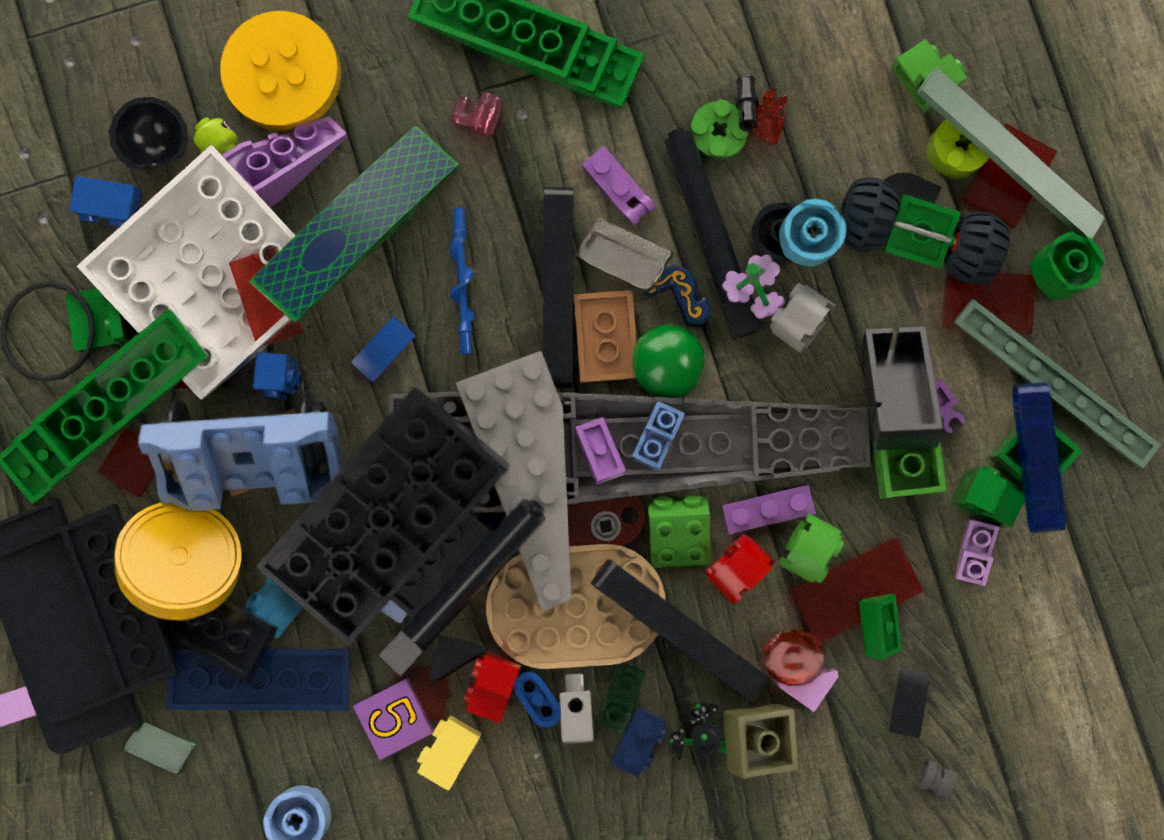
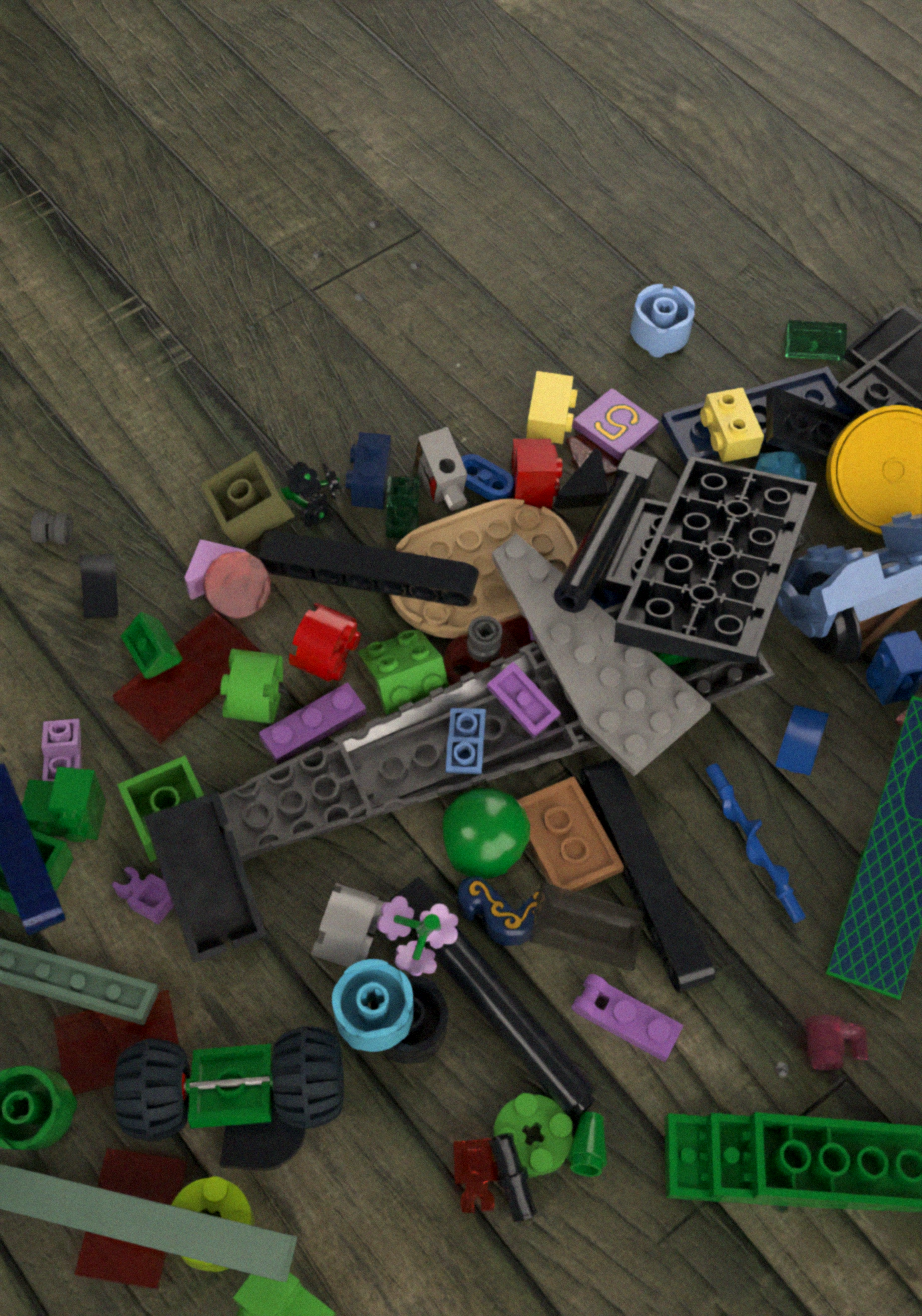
camera: 155 degrees right, 25 degrees down
none -> green cone [567,1112,607,1177]
none -> light yellow brick [700,387,764,462]

